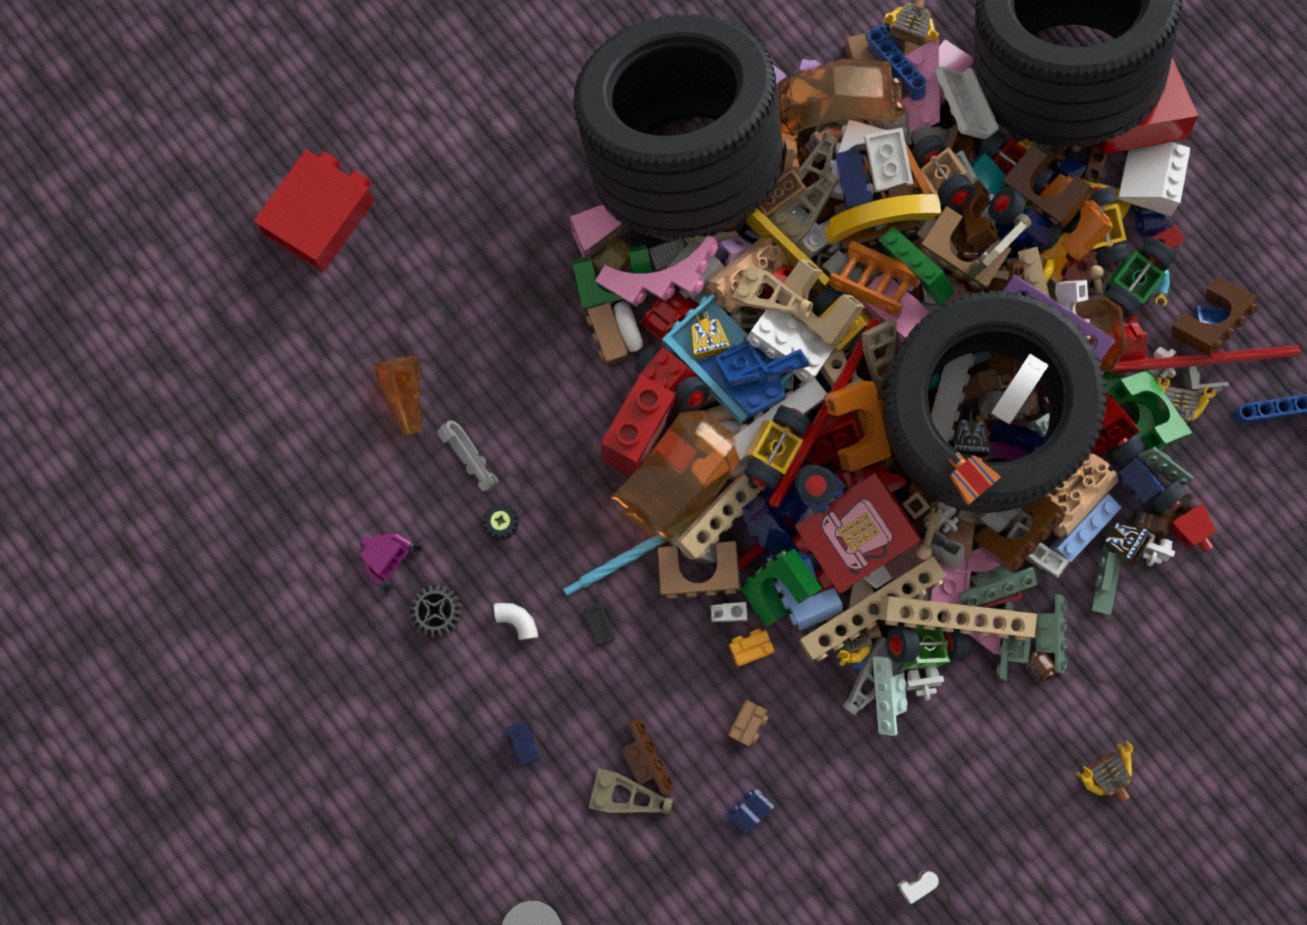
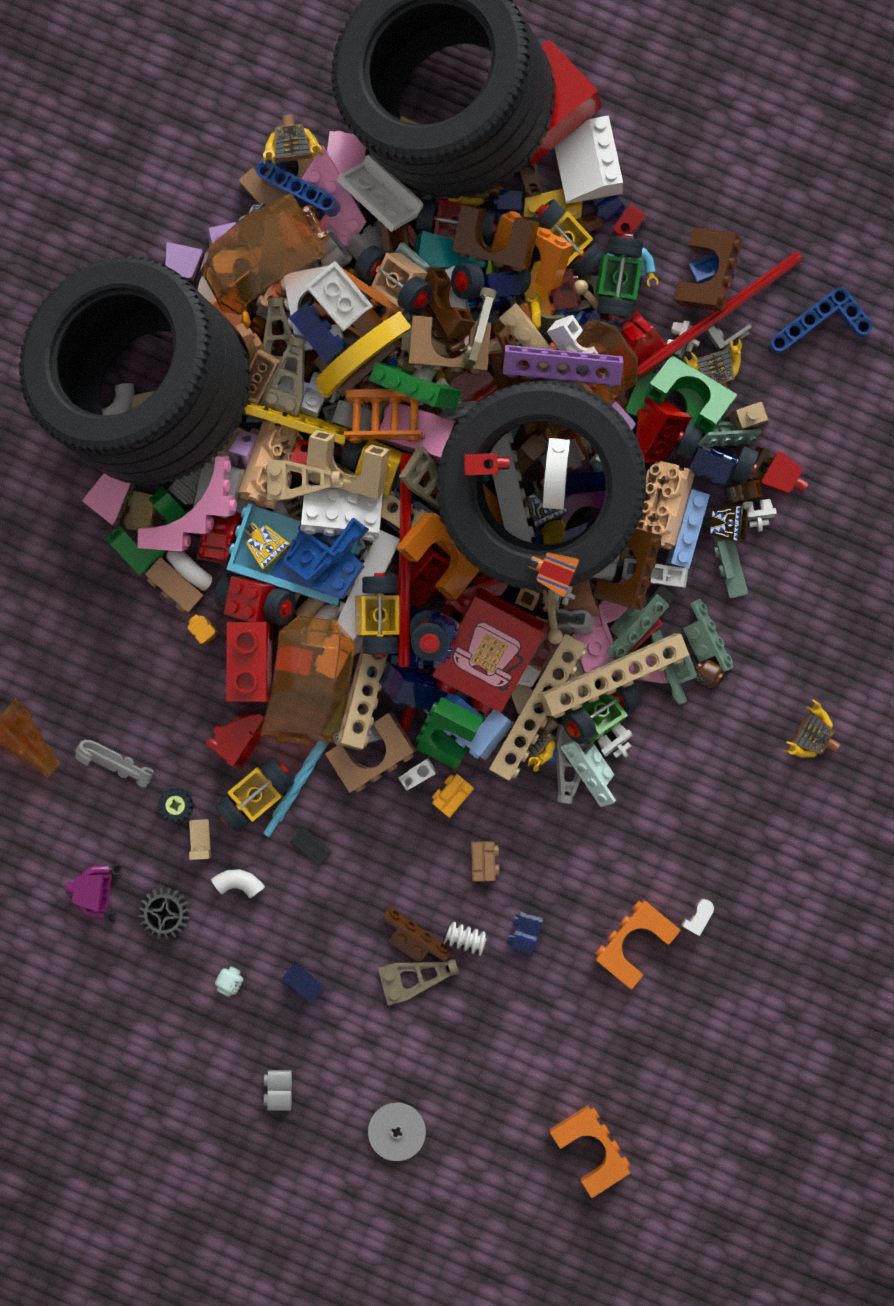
camera: 20 degrees left, 10 degrees up
none -> light orange brick [188,614,219,645]
none -> tan bracket [189,819,211,860]
none -> red piece [206,713,272,769]
none -> brick [215,757,294,832]
none -> light aqua head [215,966,243,997]
none -> light grey brick [264,1070,292,1111]
none -> white piece [444,922,486,956]
none -> red torso [463,453,510,476]
none -> reddish brown tile [576,213,603,235]
none -> orange arch [595,899,681,990]
none -> tan torso [728,402,769,430]

